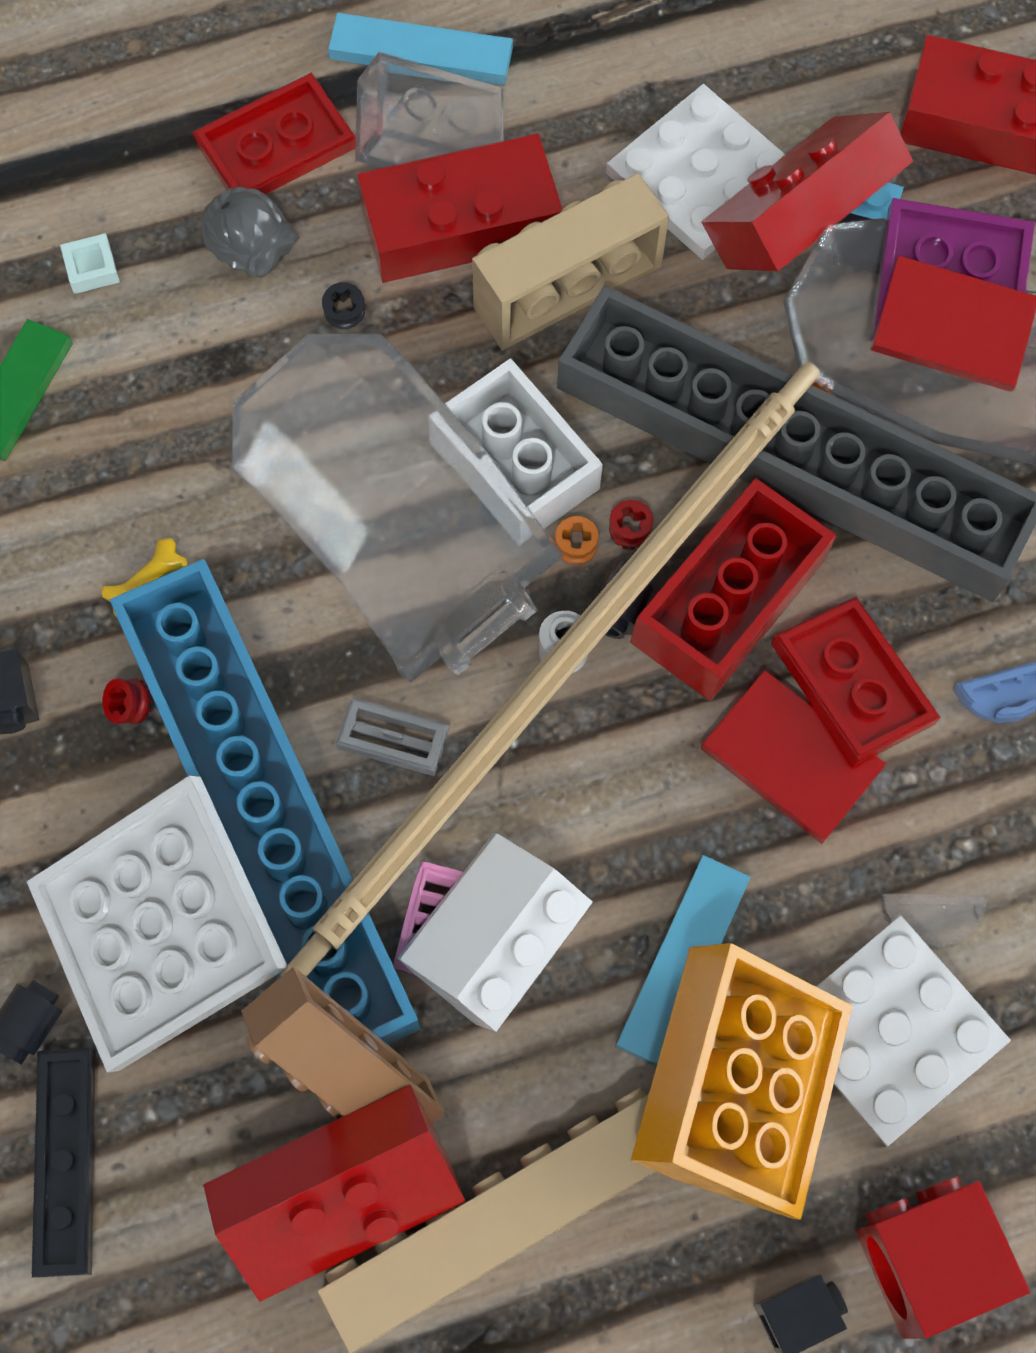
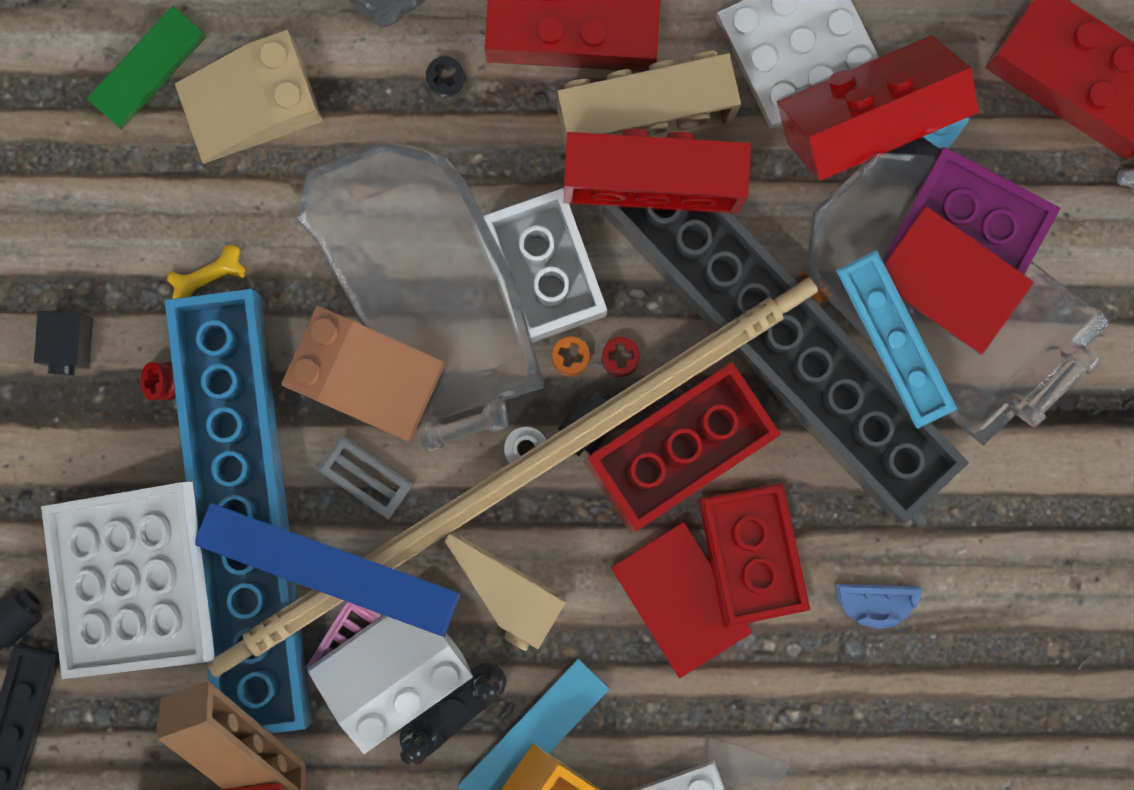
camera: 15 degrees right, 15 degrees up
none -> tan slope [175,29,323,164]
none -> blue tile [195,503,461,638]
none -> nougat slope [281,306,446,442]
none -> black piece [399,662,506,765]
none -> tan slope [445,533,566,651]
none -> red brick [564,129,751,214]
none -> medium azure tile [836,250,957,429]

